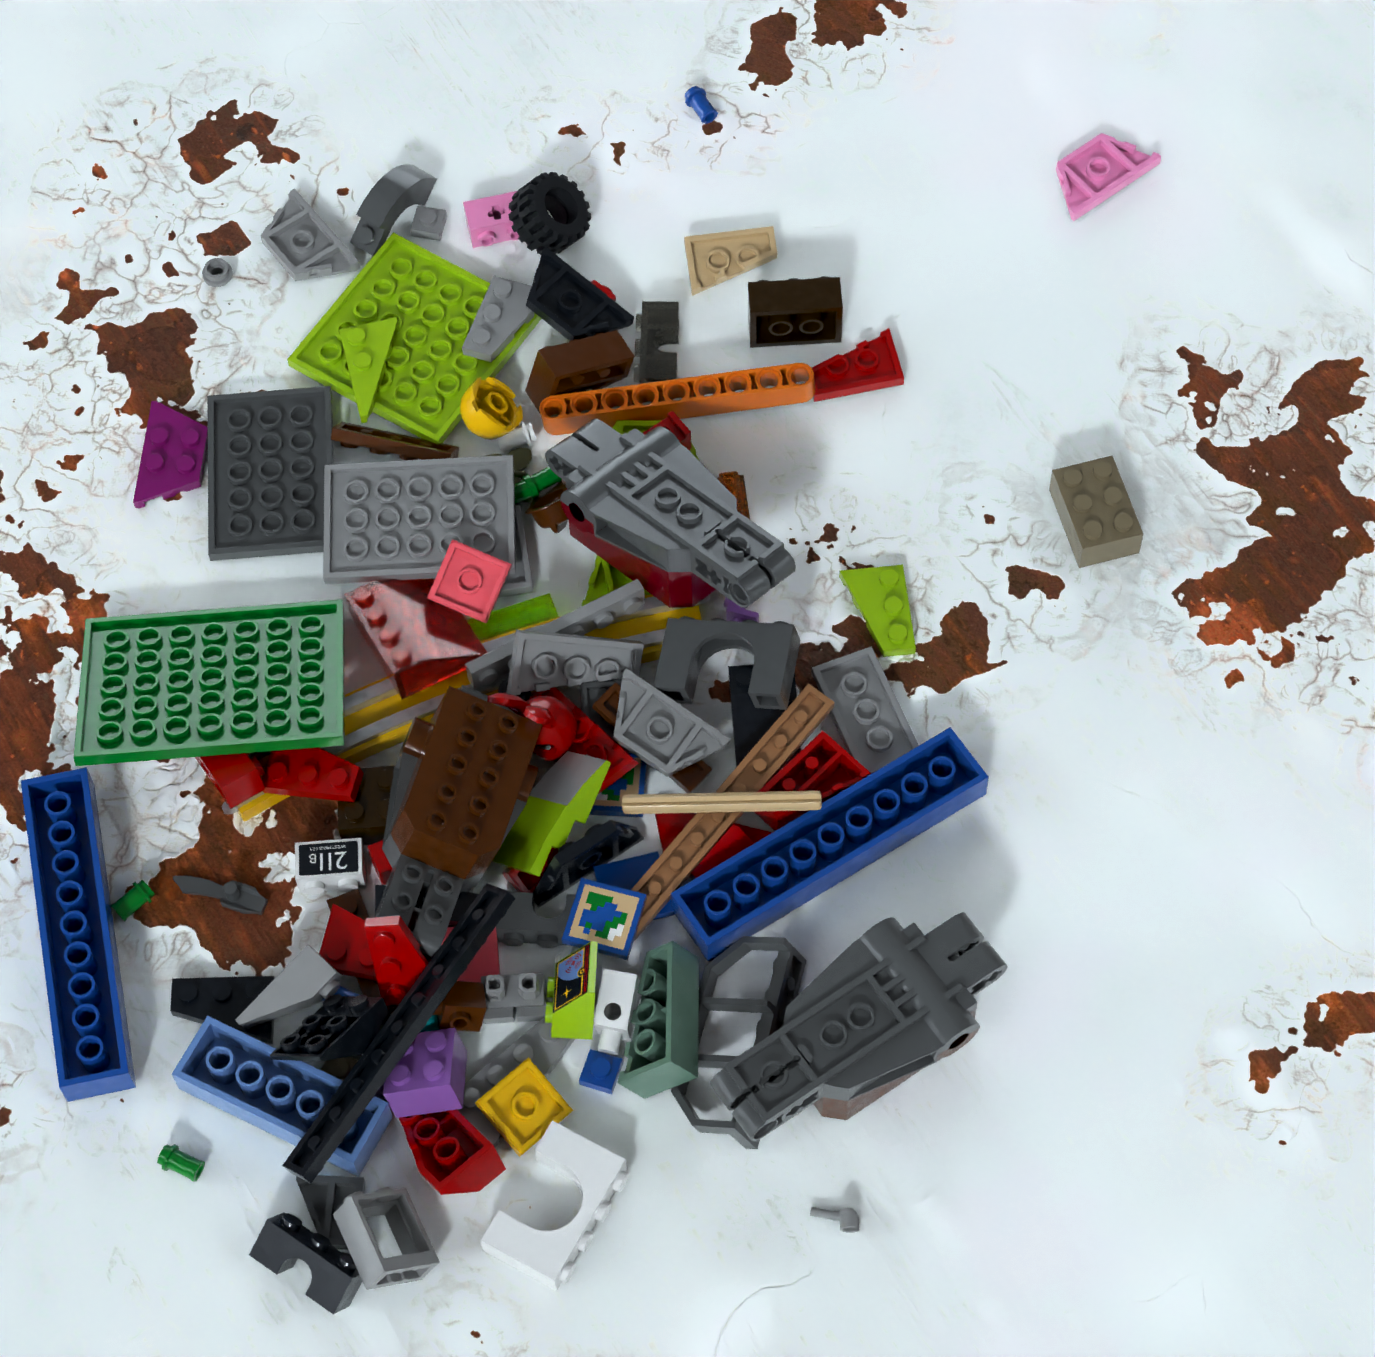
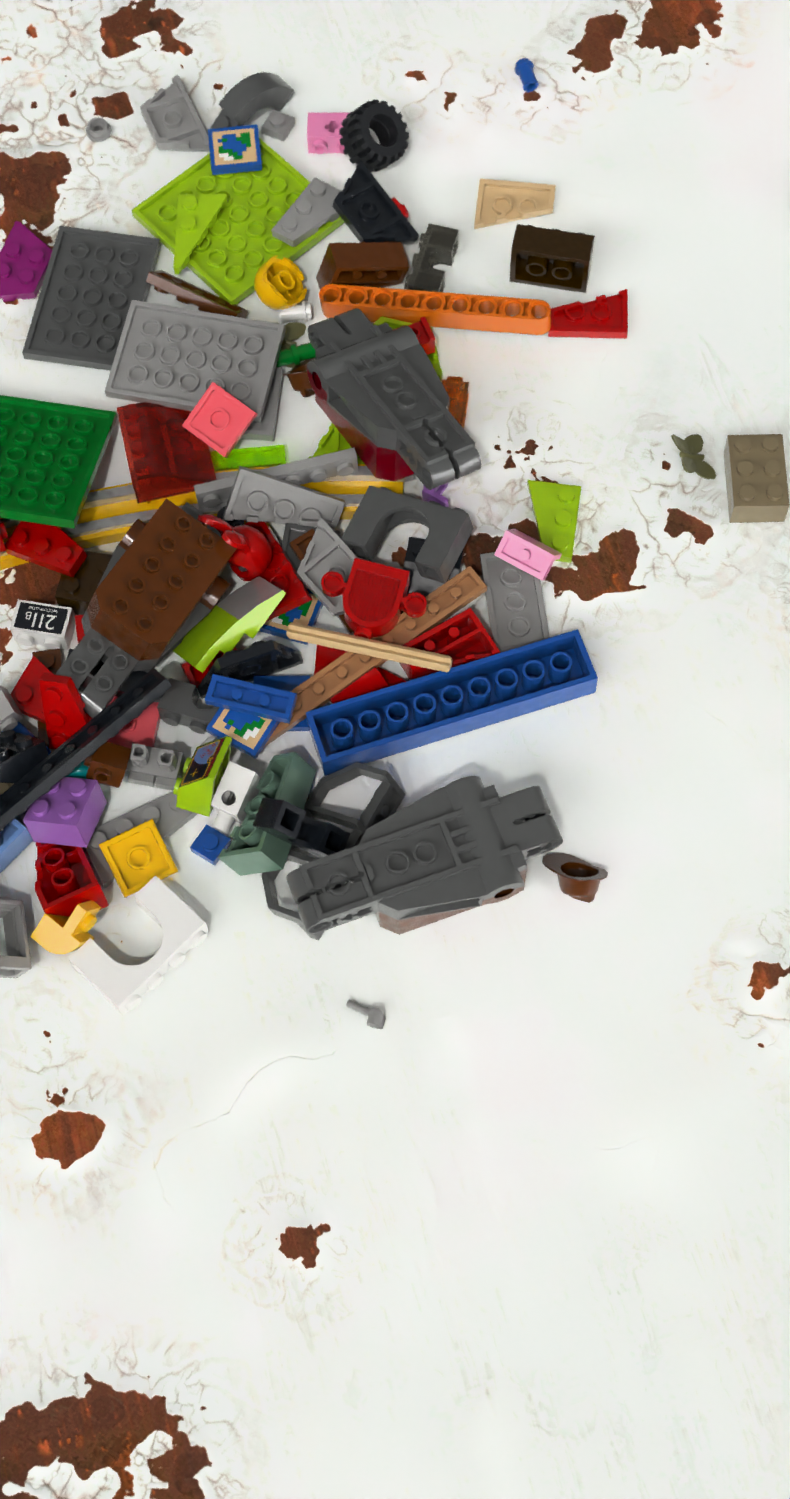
camera: 15 degrees right, 5 degrees up
none -> yellow brick [30,900,101,954]
none -> blue plate [205,674,297,724]
none -> tile [208,124,262,175]
none -> black arch [252,798,350,858]
none -> red piece [321,558,427,639]
none -> bright pink panel [494,529,562,581]
none -> reddish brown piece [542,853,608,903]
none -> olive piece [671,434,717,479]

